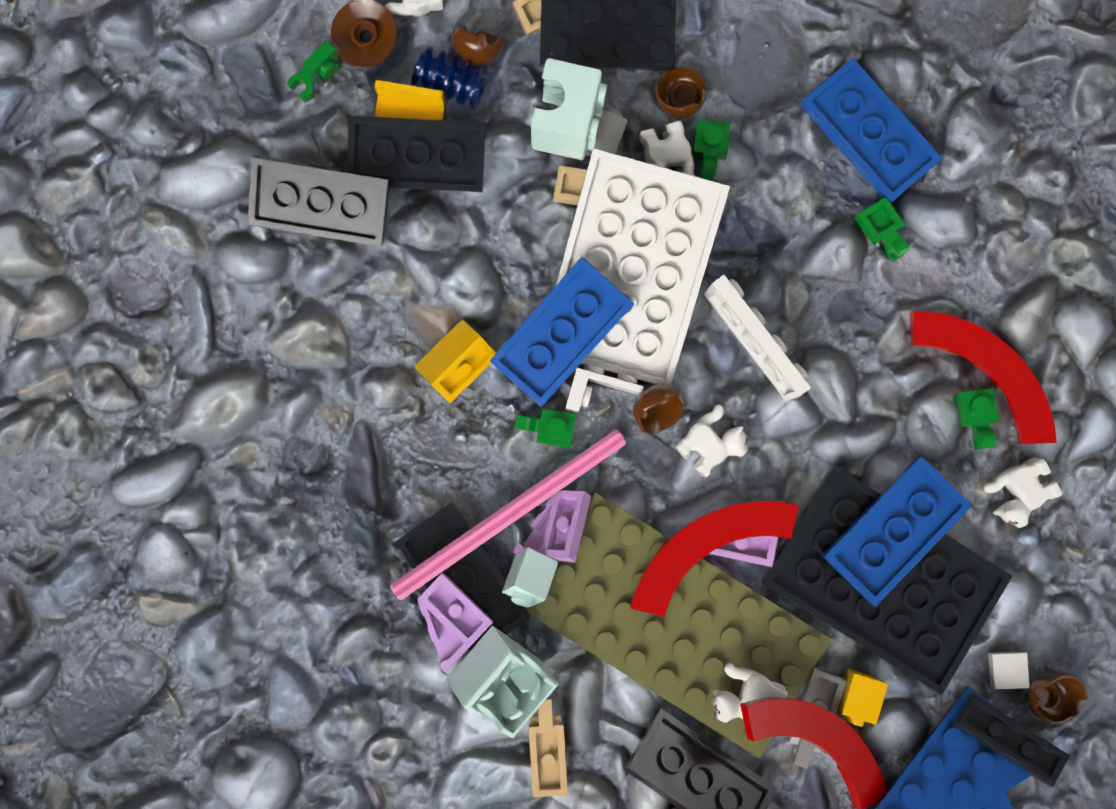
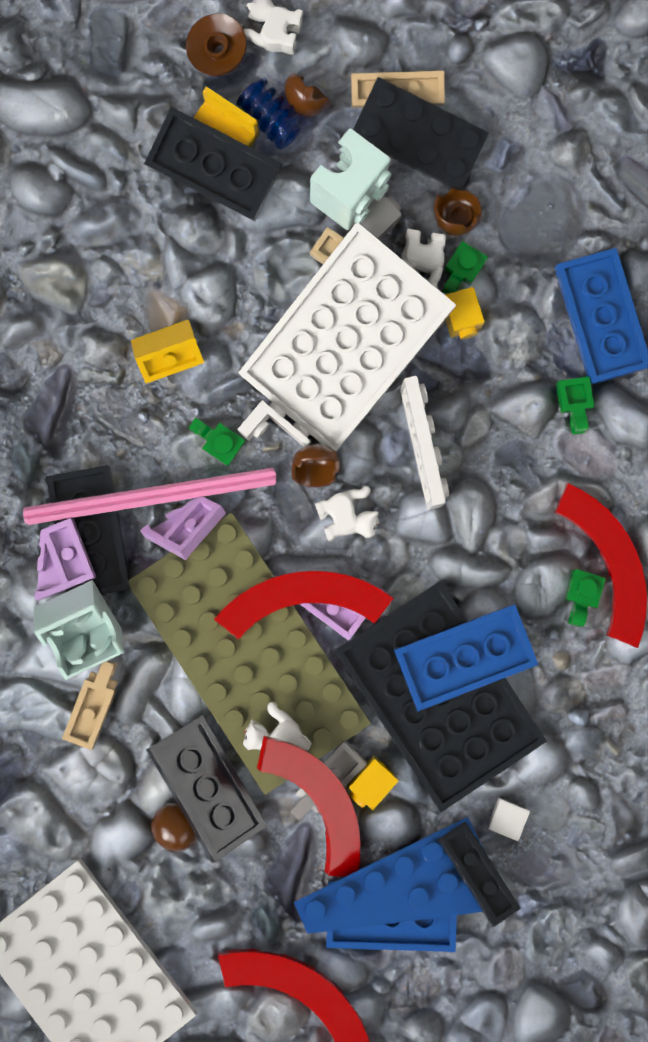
camera: 25 degrees right, 0 degrees up
plate [248,155,391,247] -> none
green plate [287,40,342,103] -> none
blue plate [490,256,634,407] -> none
light aqua brick [502,548,558,607] -> none
white animal [983,457,1062,528] -> none
reddish brown hair [1027,670,1088,724] -> none
none -> yellow brick [445,287,484,340]

